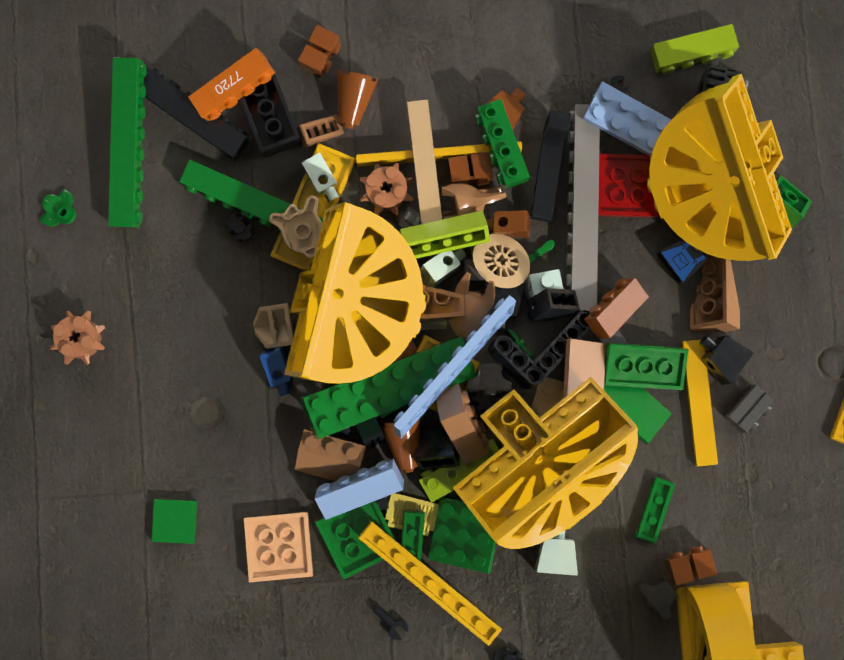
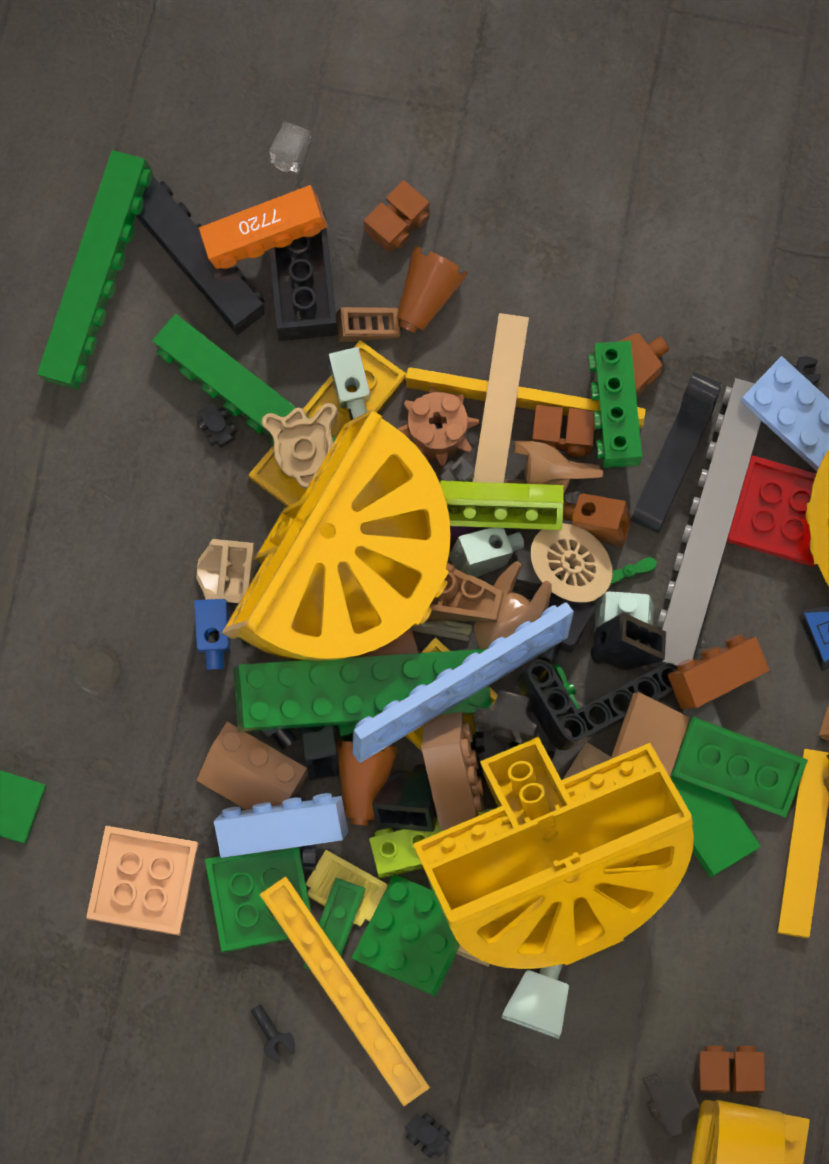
camera: 20 degrees right, 10 degrees down
green tile [635,477,675,544] -> none
none -> clear brick [269,121,312,173]

